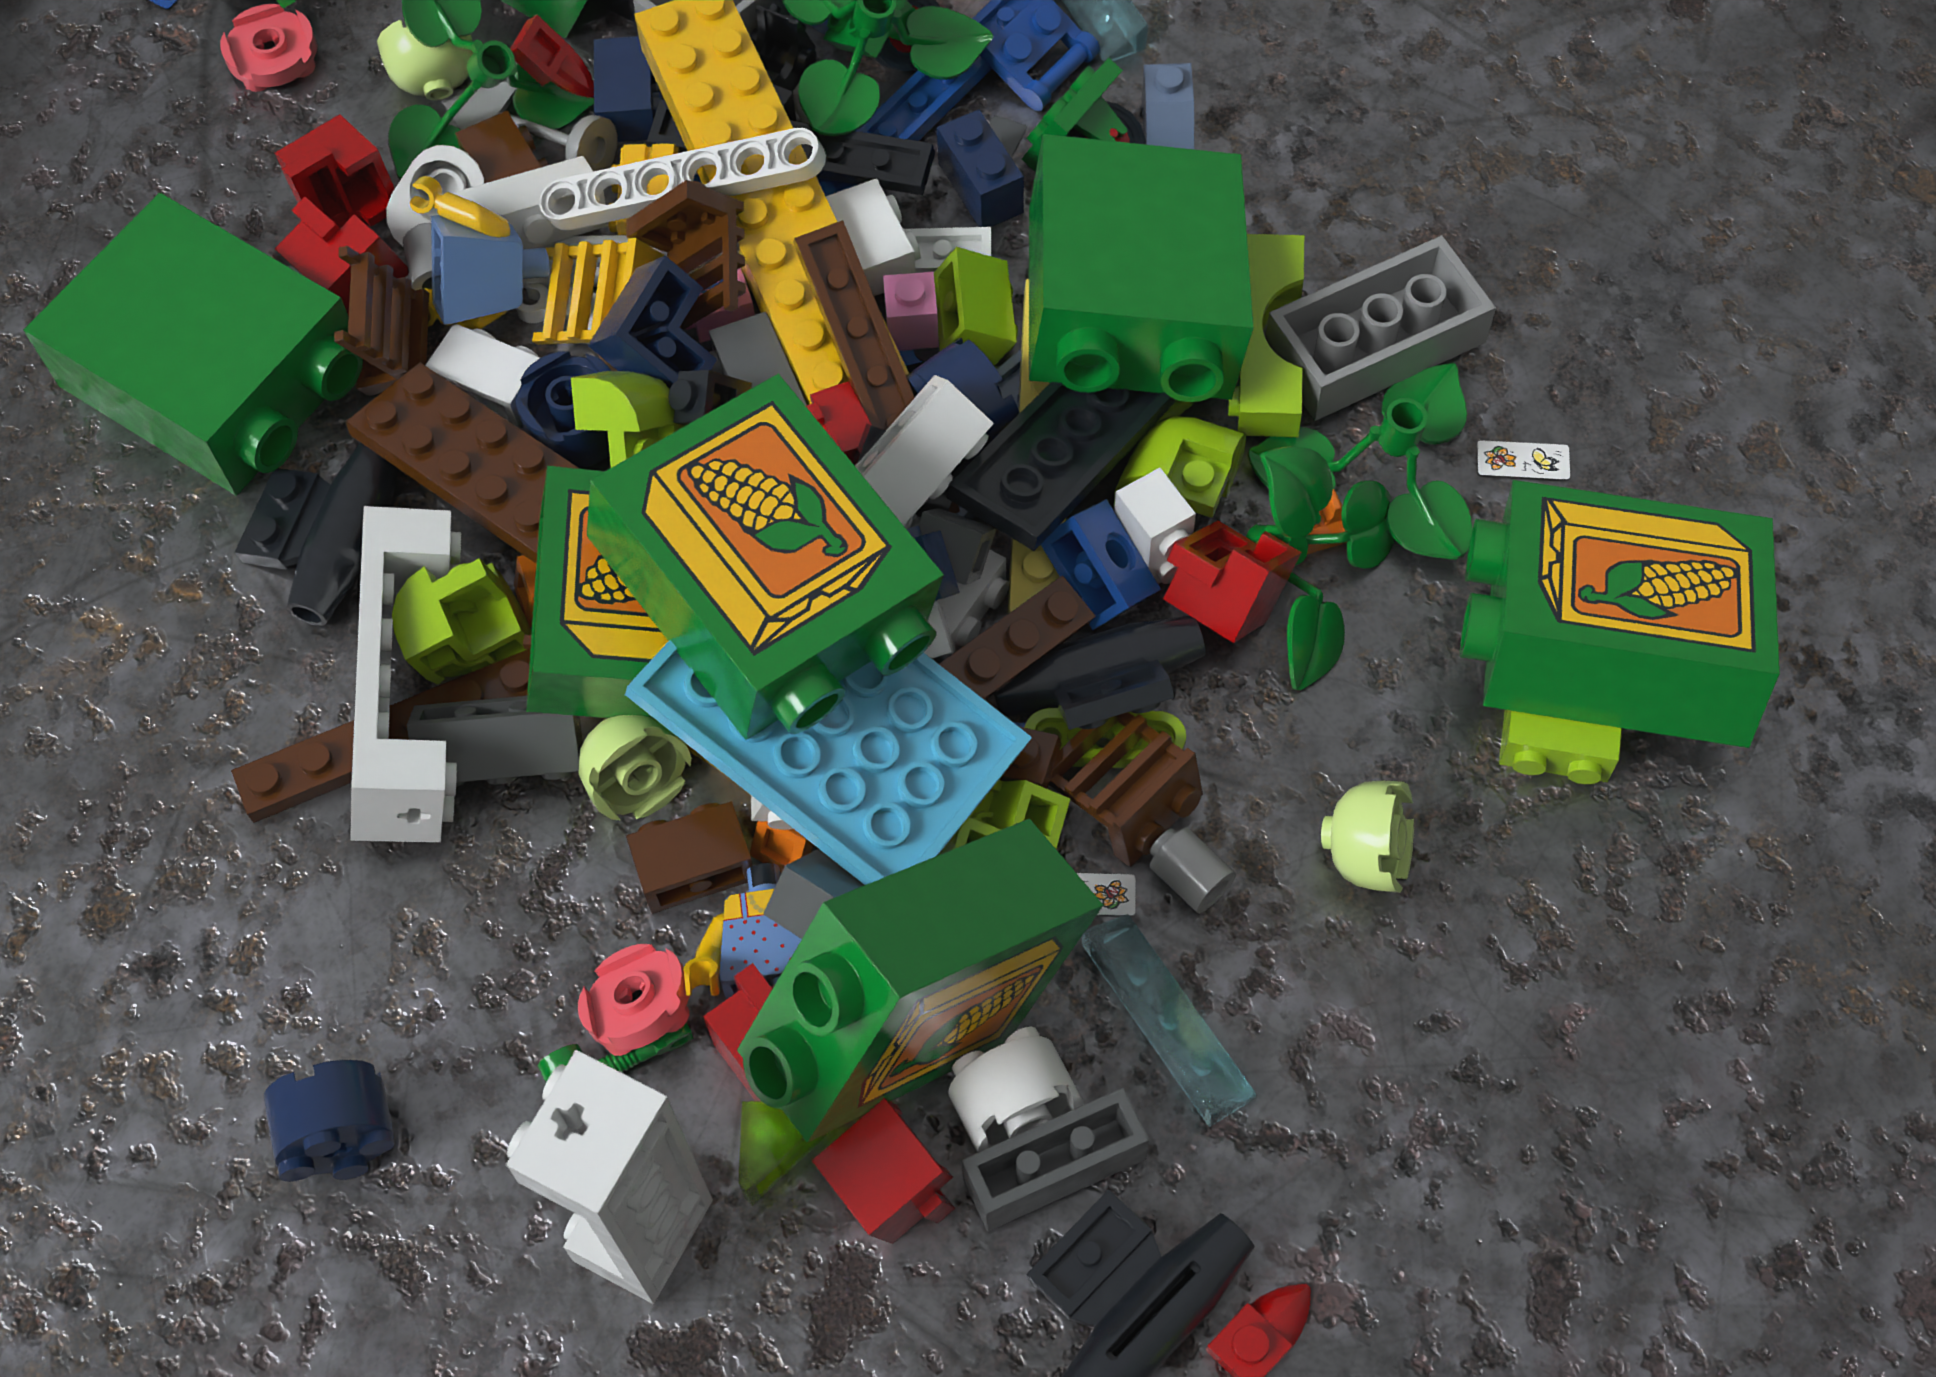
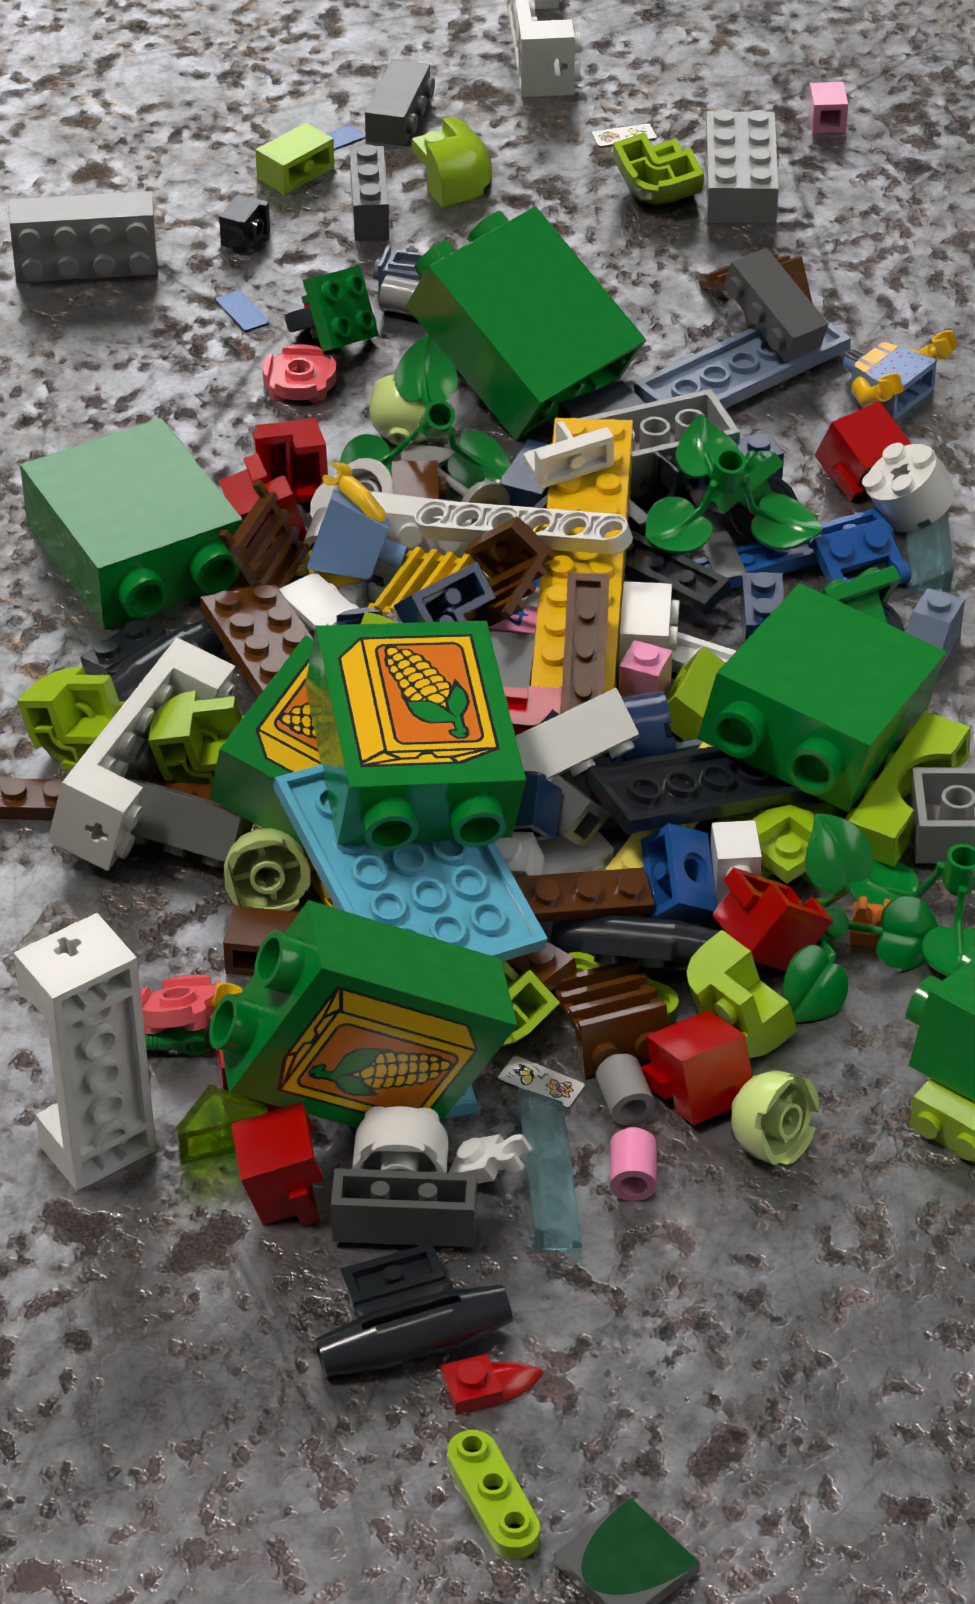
camera: 25 degrees right, 20 degrees down
red plate [510,15,594,98] -> none
none -> lime brick [17,666,125,771]
none -> white plate [448,1134,533,1184]
none -> white panel [524,421,614,488]
none -> bright pink brick [610,1127,657,1201]
none -> red plate [641,1010,752,1125]
none -> lime brick [687,930,798,1058]
none -> dark grey sticker [703,531,747,578]

